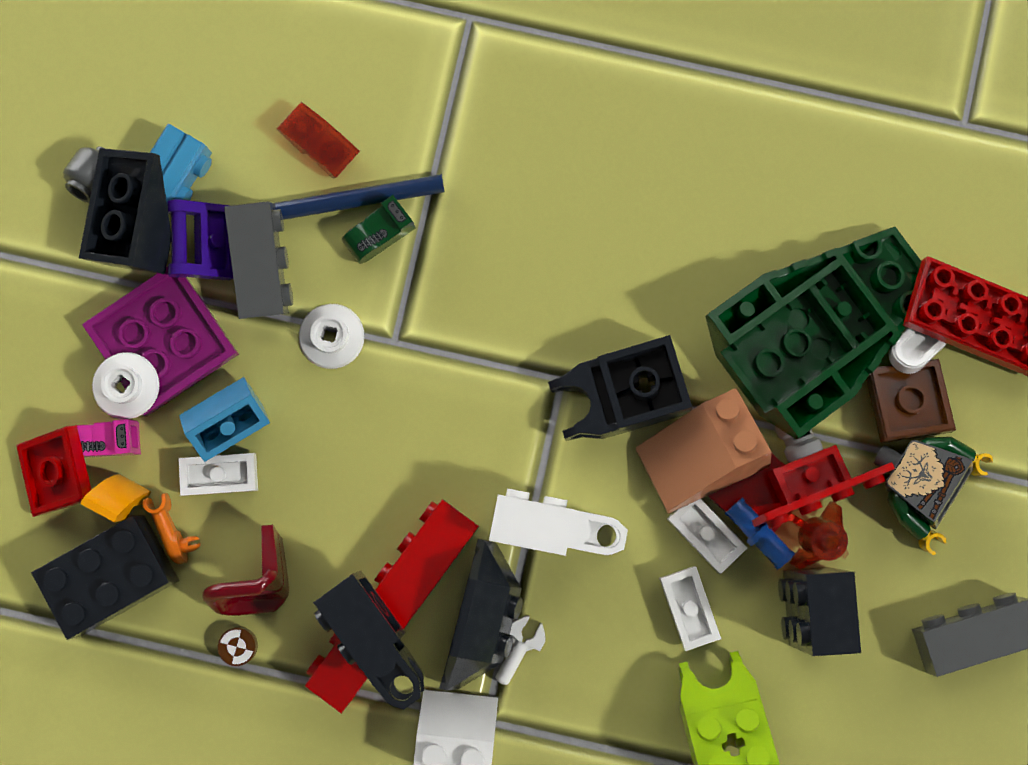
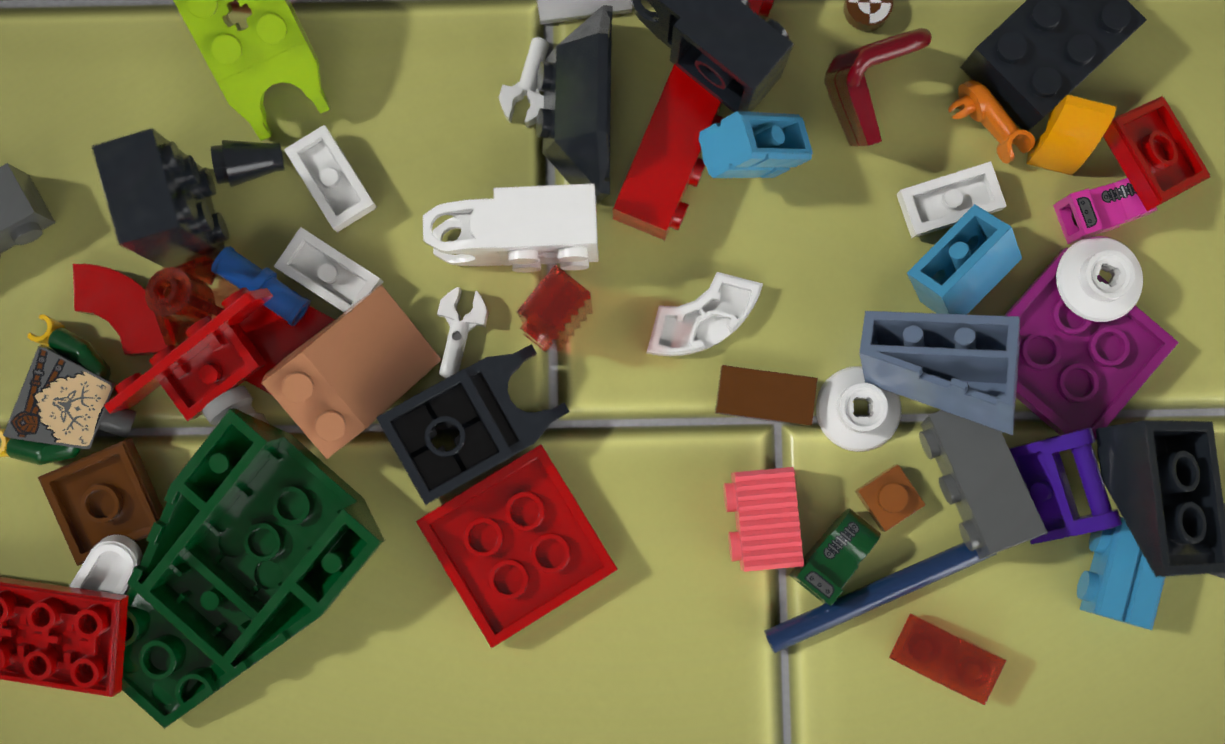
camera: 170 degrees right, 0 degrees up
none -> red tile [73,264,177,356]
none -> black cone [211,140,285,187]
none -> red plate [416,444,618,648]
none -> white bar [437,287,489,378]
none -> clear red brick [517,265,593,353]
none -> white tile [647,272,763,356]
none -> dark azure brick [698,111,813,178]
none -> reddish brown tile [715,365,818,426]
none -> coral brick [723,467,804,572]
none -> dark orange plate [855,464,925,532]
none -> sand blue wedge [859,311,1020,435]

